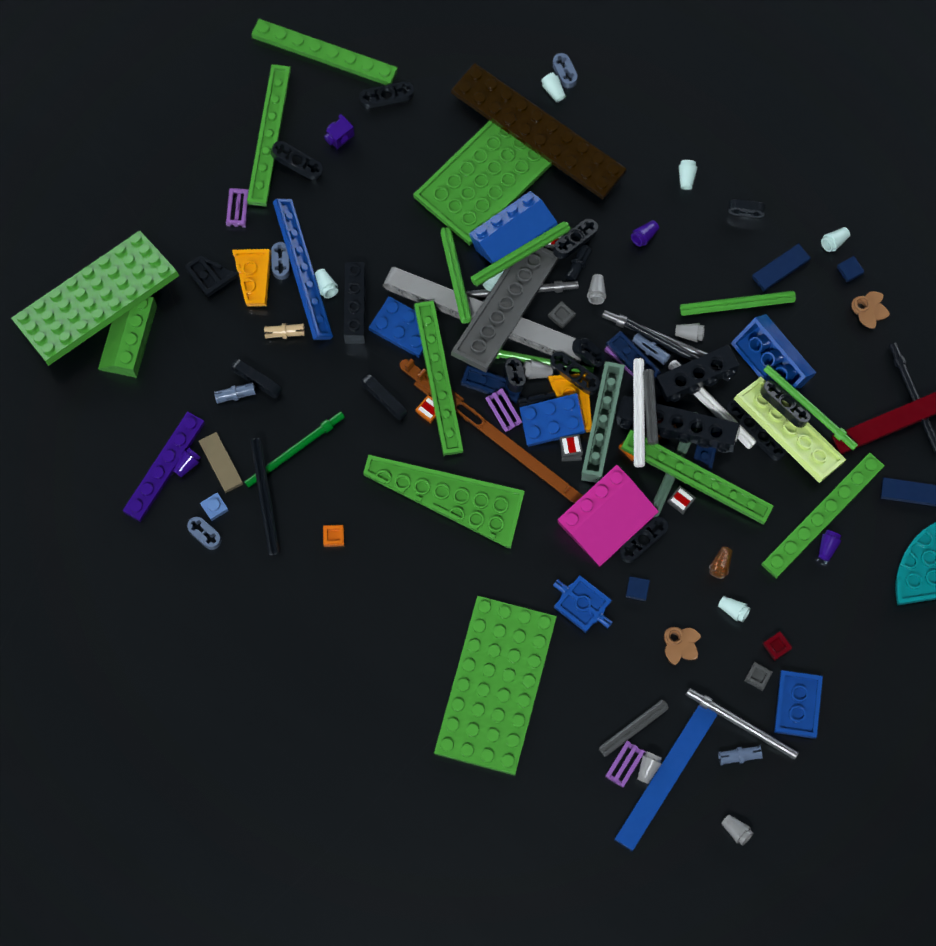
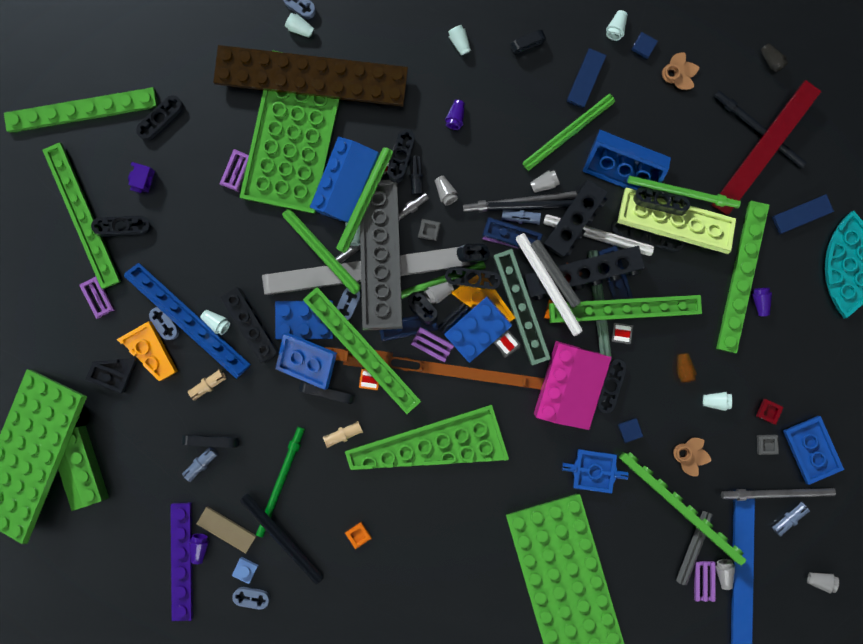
camera: 30 degrees left, 15 degrees up
none -> medium lavender tile [220,149,249,192]
none -> blue plate [275,333,337,390]
none -> tan pin [323,421,363,448]
none -> sand blue beam [337,288,361,320]
none -> bright green plate [619,452,747,566]

